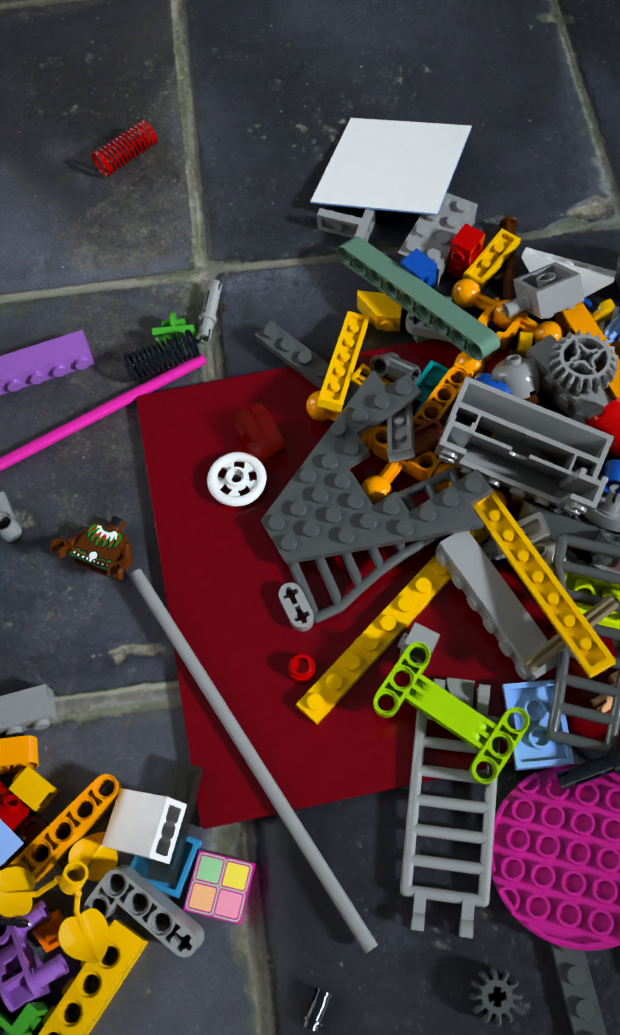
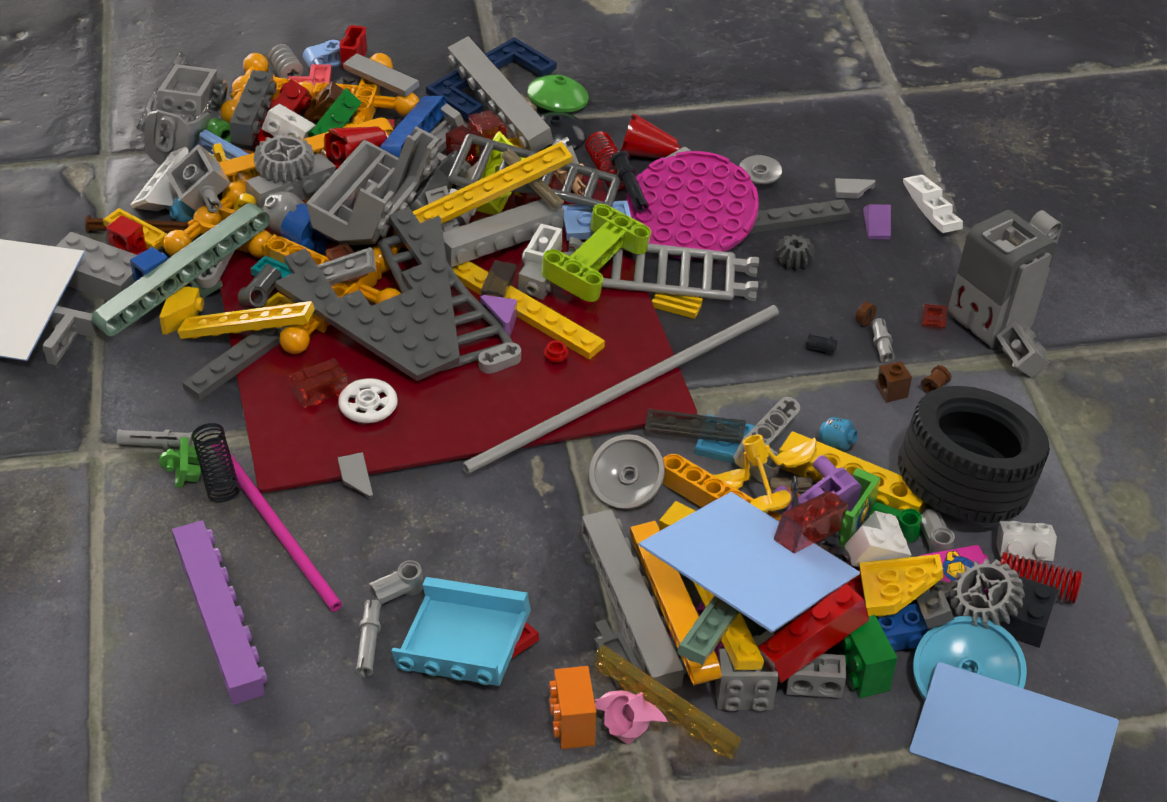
camera: 100 degrees left, 20 degrees down
reddish brown torso [50,516,133,581] -> none
white brick [101,788,187,864] -> none
tile [183,850,256,925] -> none
none -> light grey tile [338,452,373,499]
none -> medium lavender slope [480,295,517,337]
none -> clear smoke tile [481,260,517,298]
none -> white brick [522,224,562,265]
none -> light grey dish [589,434,665,509]
none -> yellow tile [652,293,703,319]
none -> dark azure head [819,417,858,451]

